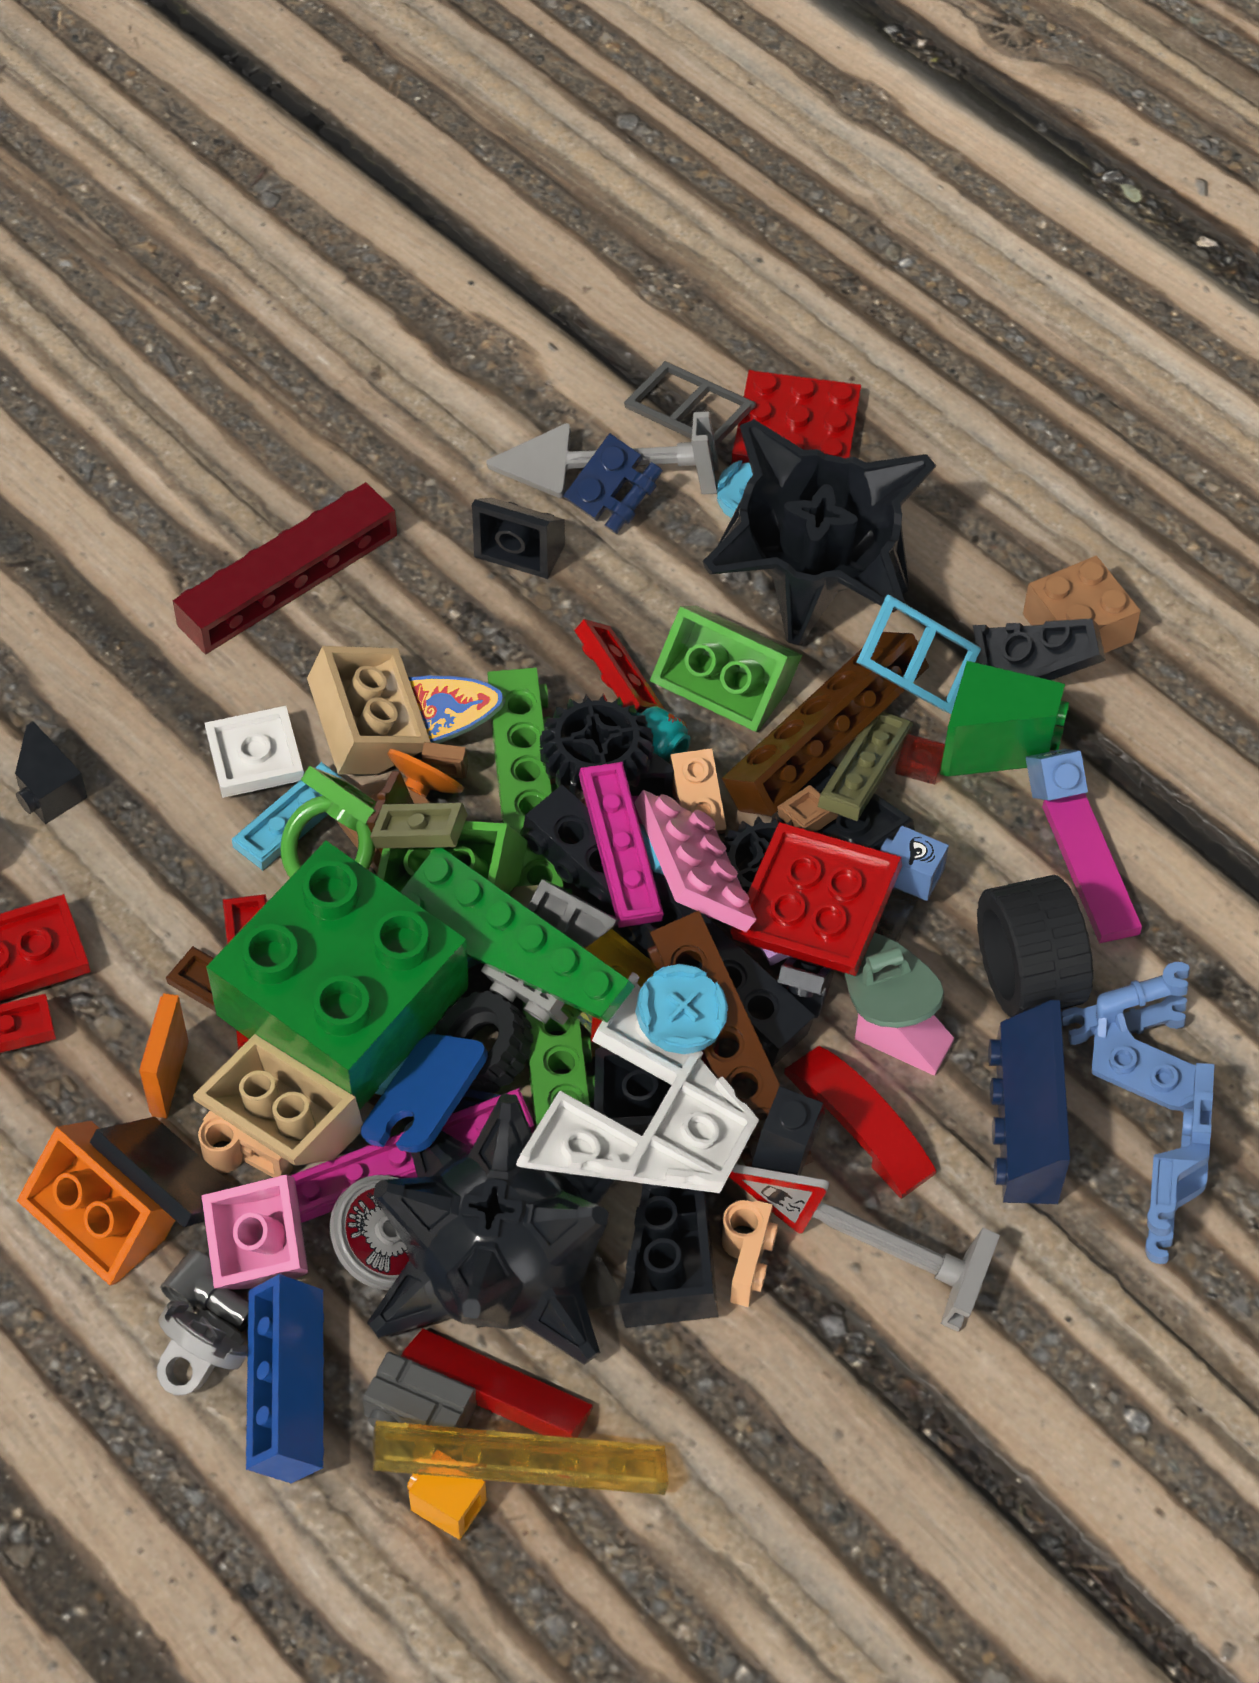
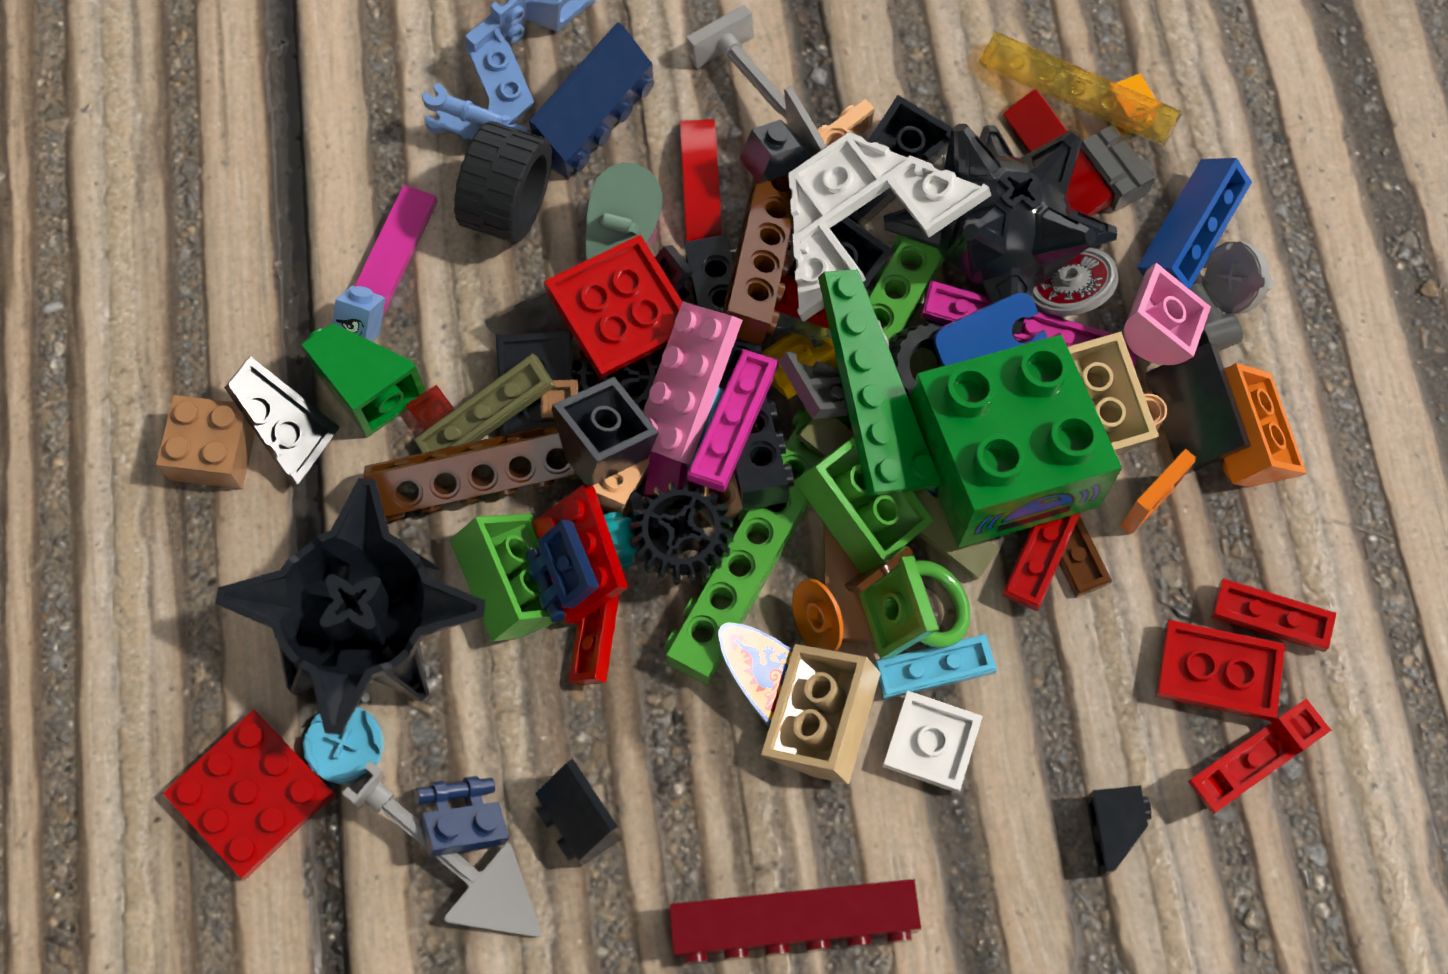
camera: 145 degrees left, 15 degrees up
olive plate [370,802,468,849] -> none
medium nougat tile [422,742,468,779] -> none
dark grey window [624,361,756,447] -> none
medium azure tile [635,964,728,1054] -> none
medium azure window [857,595,981,714] -> none
medium blue brick [880,826,949,901] -> none
none -> dark blue plate [525,520,599,622]
none -> red plate [532,484,628,624]
none -> black slope [552,377,659,487]

